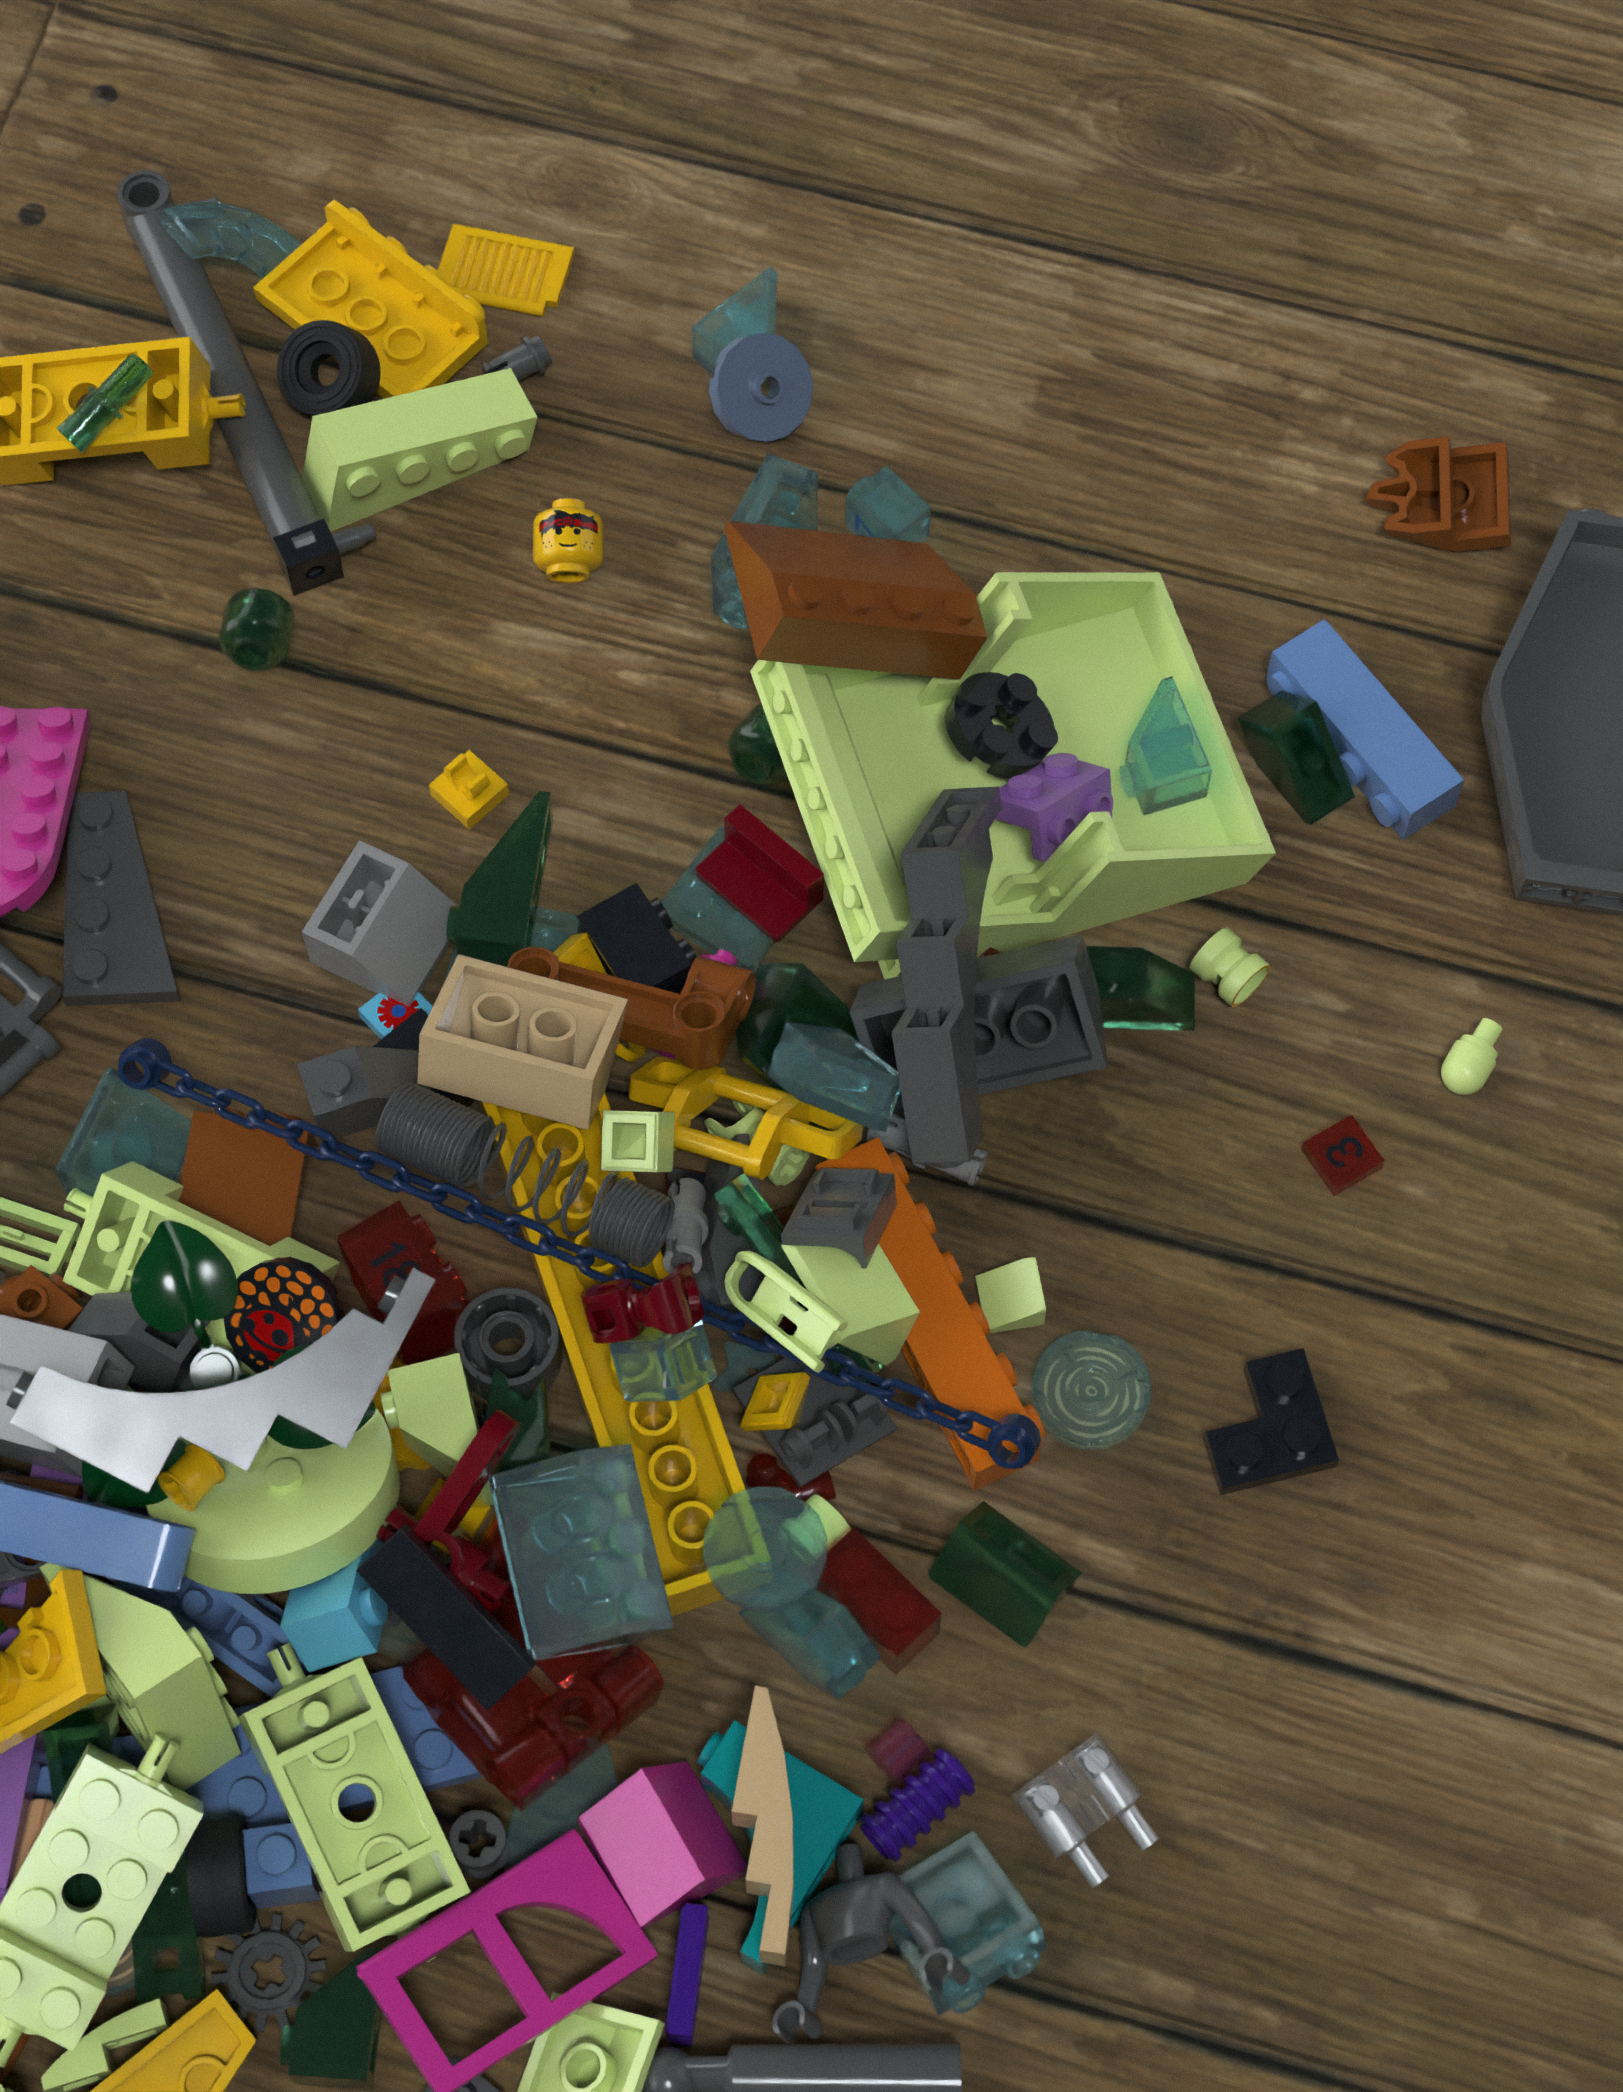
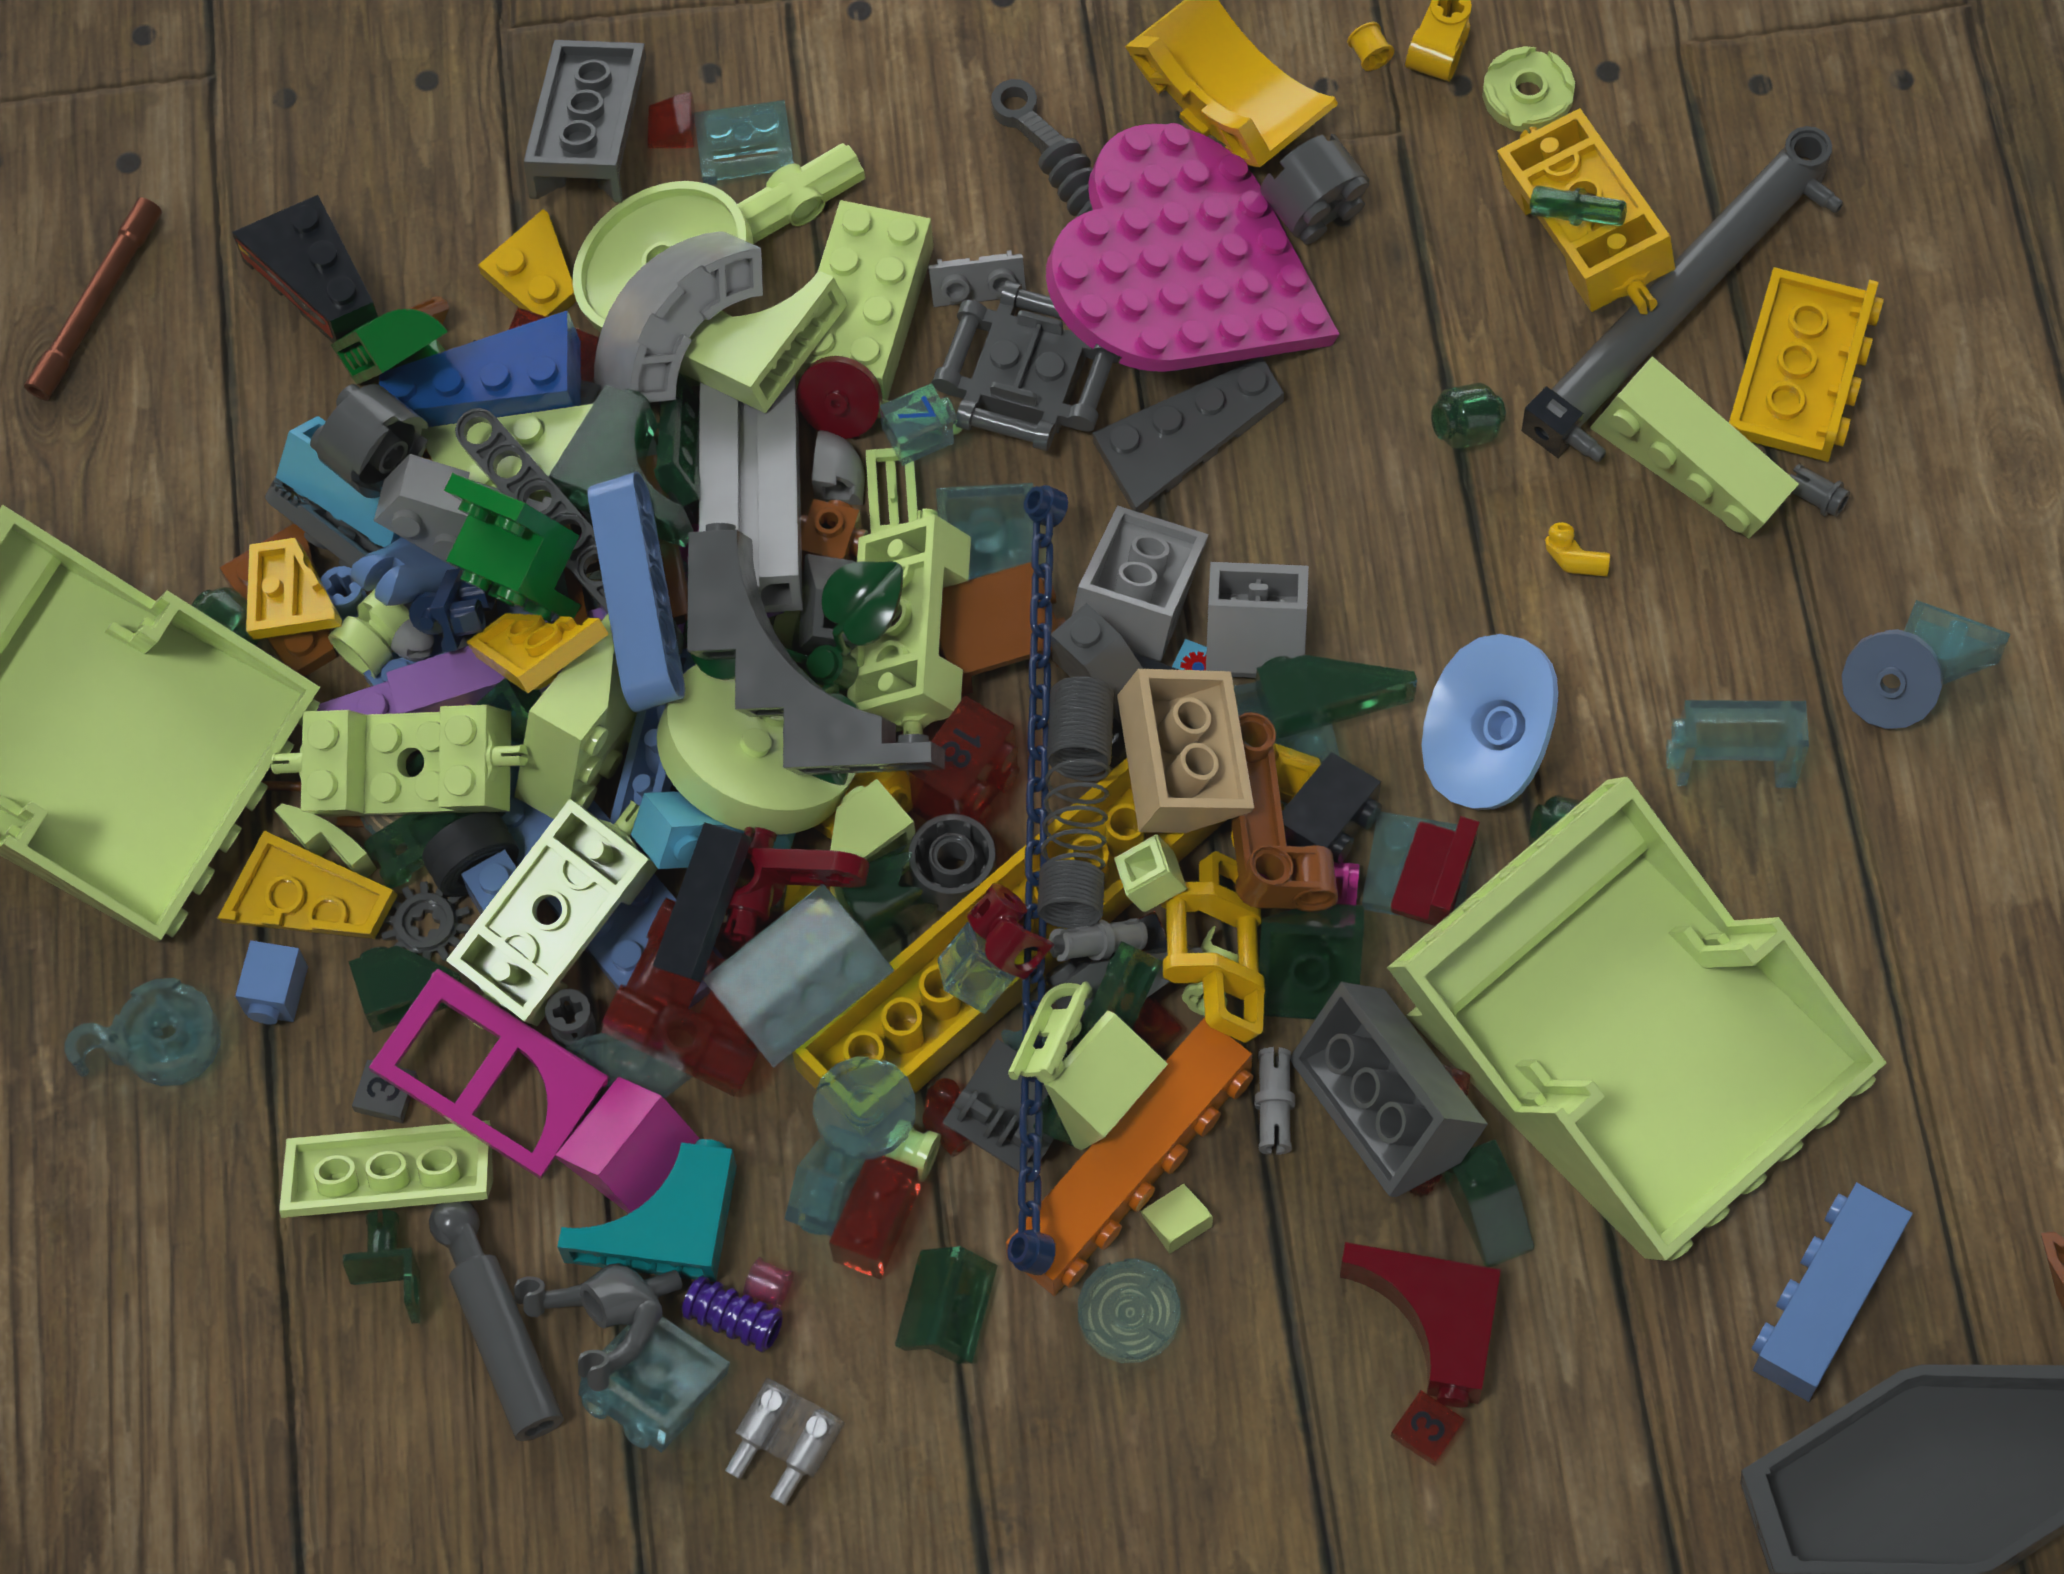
camera: 70 degrees right, 0 degrees up
yellow axle [157,1444,226,1512] -> none
clear light blue tile [158,202,301,278] -> none
tile [223,1257,345,1374] -> none
black tyre [277,320,381,417] -> none
yellow tile [429,750,509,830] -> none
yellow window [437,223,575,317] -> none
yellow head [533,498,604,583] -> none
dark purple tile [665,1903,710,2047] -> none
dark orange slope [724,521,988,679] -> none
tan slope [732,1686,793,1967] -> none
yellow slope [740,1372,810,1432] -> none
clear light blue slope [767,1022,901,1132] -> none
dark grey piece [781,1168,897,1268] -> none
clear light blue brick [846,465,931,543] -> none
dark grey arch [892,786,1002,1168] -> none
black plate [945,672,1058,779] -> none
medium lavender bracket [995,753,1113,862] -> none
clear light blue slope [1120,676,1212,816] -> none
yellowish green wheel [1189,927,1271,1008] -> none
black plate [1203,1348,1339,1495] -> none
clear green slope [1238,690,1355,825] -> none
yellowish green cylinder [1441,1018,1503,1095] -> none
none -> light grey slope [1072,505,1209,661]
none -> dark red arch [1340,1242,1501,1408]
none -> light blue hat [1421,634,1558,810]
none -> yellow arm [1545,522,1610,577]

